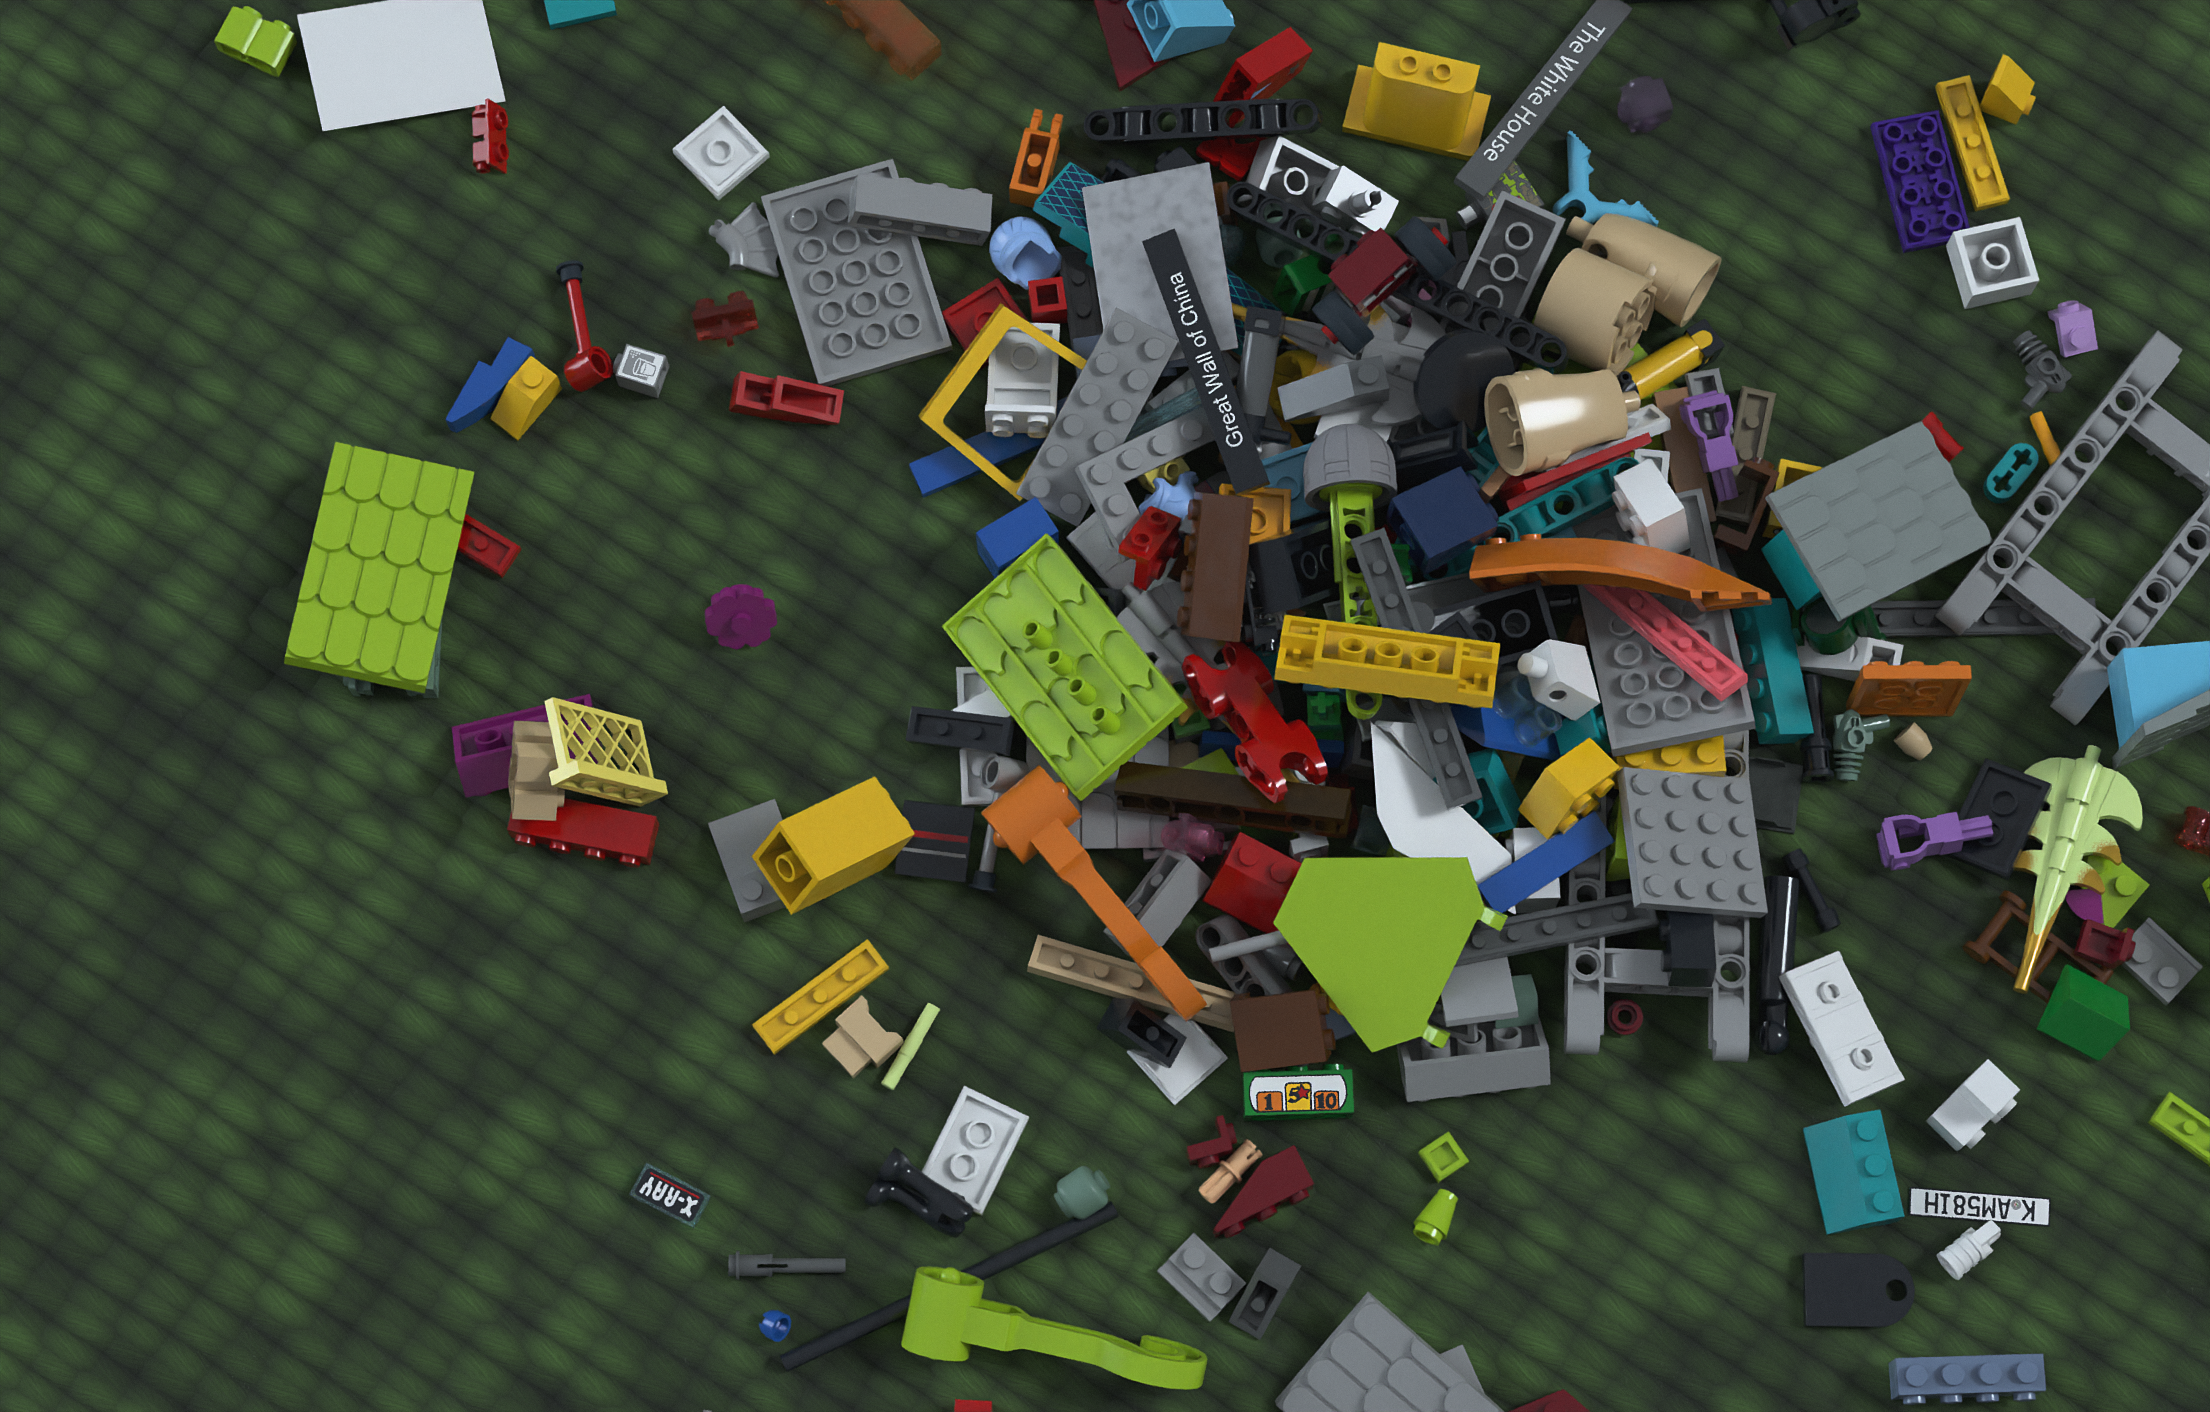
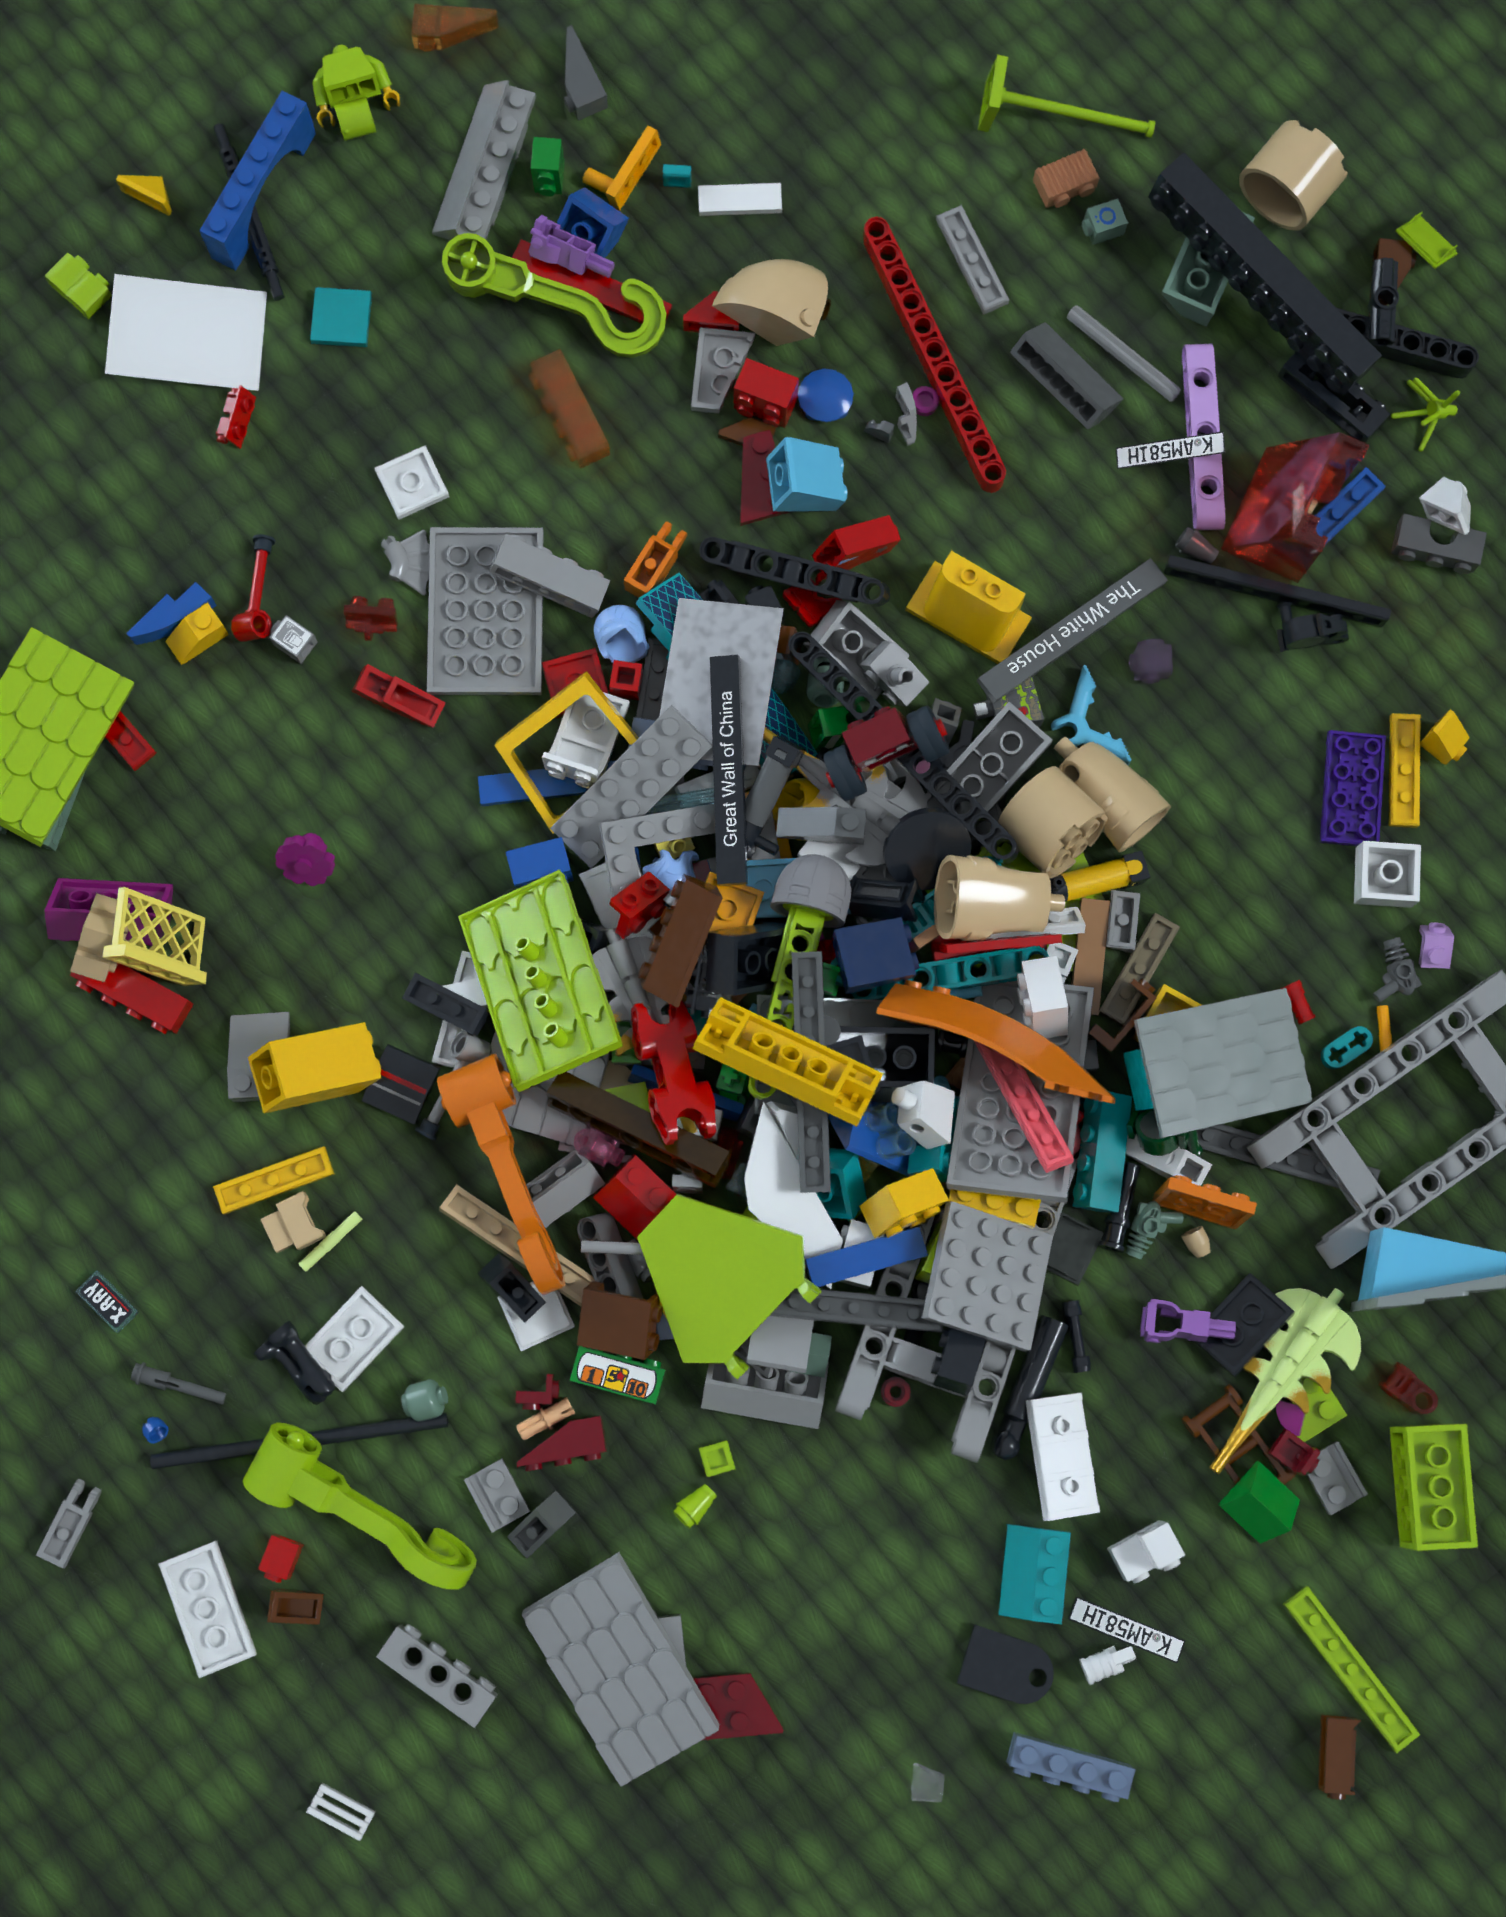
camera: 15 degrees right, 5 degrees up
medium lavender piece [1679,390,1739,502] -> none

